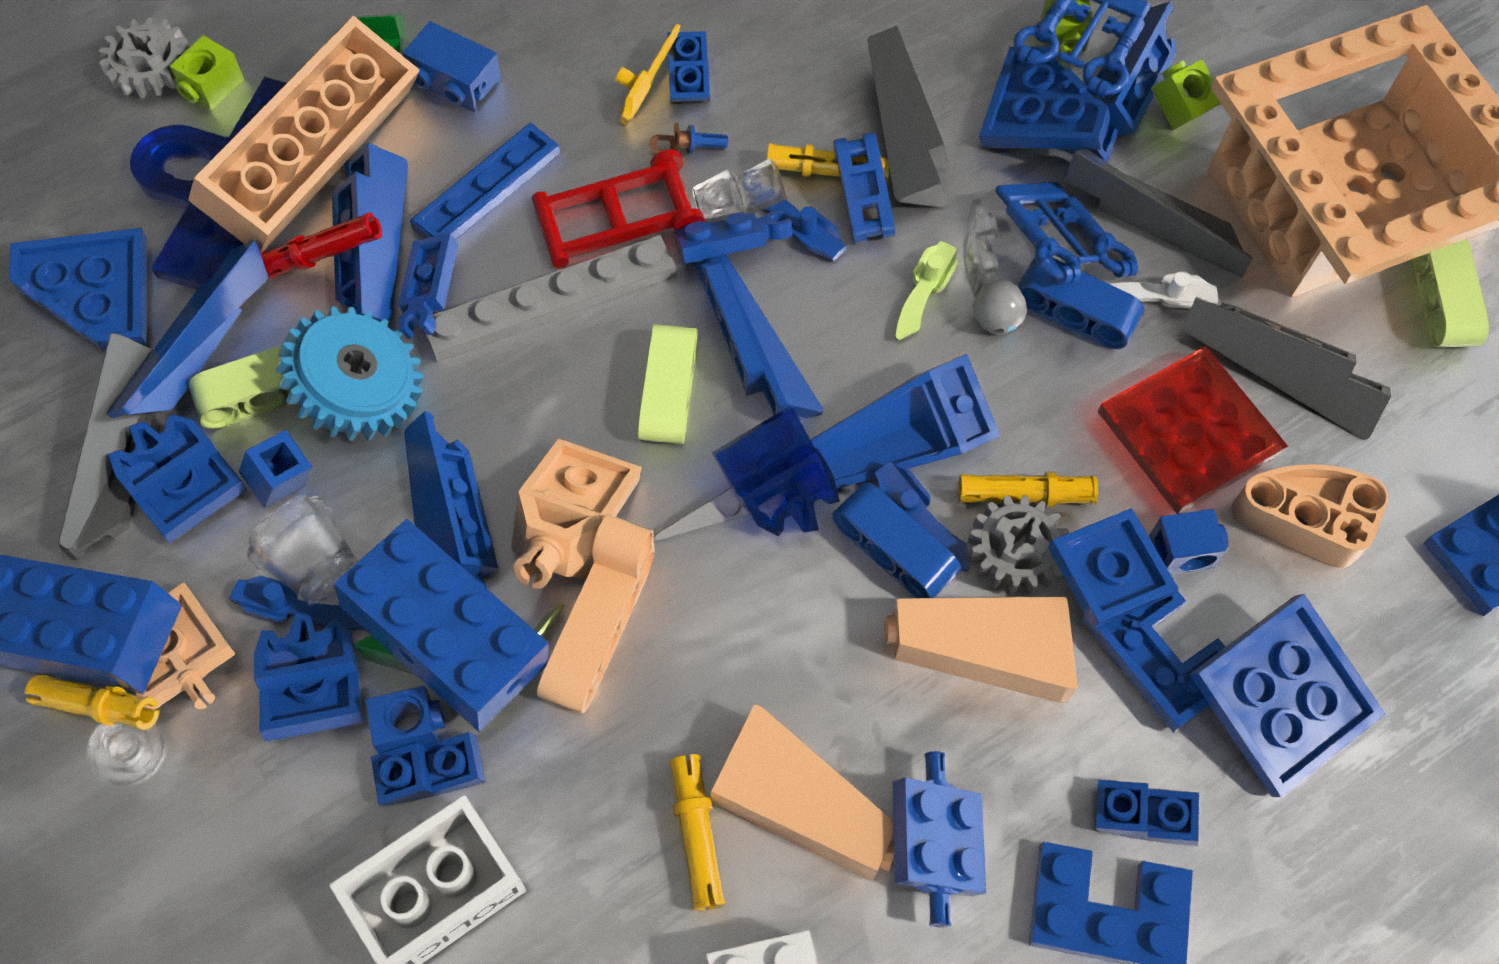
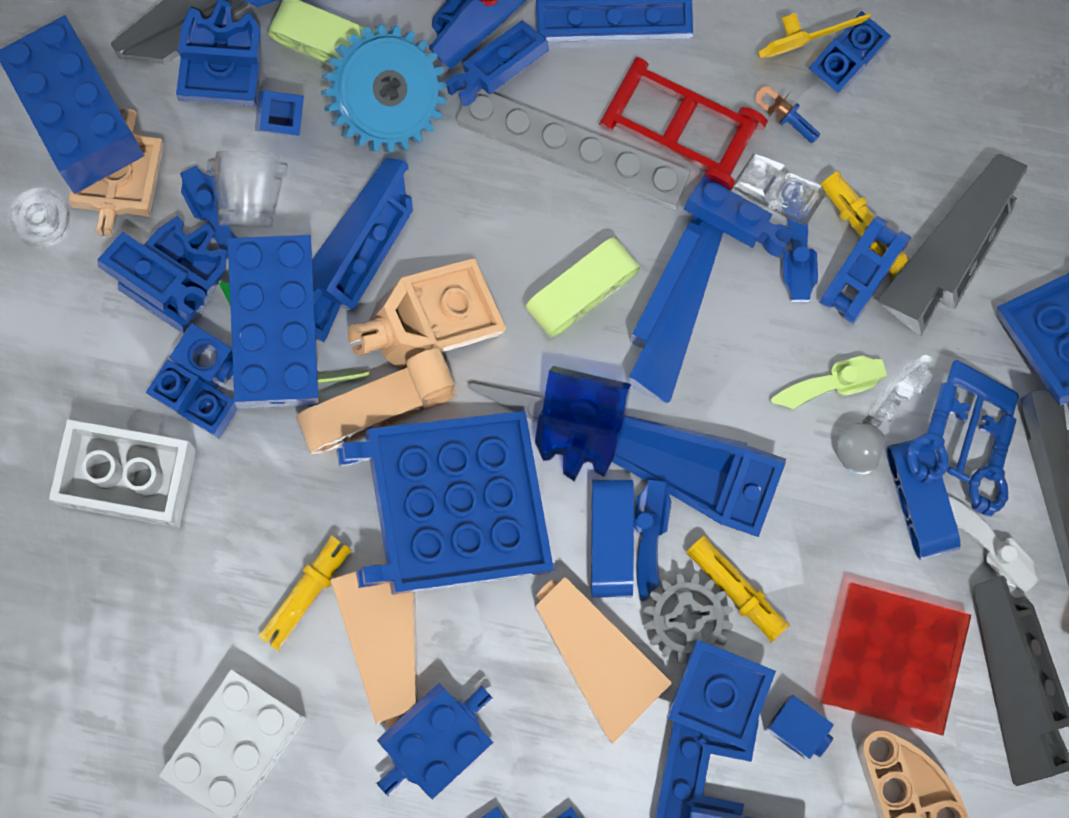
camera: 50 degrees right, 15 degrees up
yellow pin [25,674,159,730] -> none
none -> blue plate [97,231,207,321]
none -> blue plate [336,411,554,595]

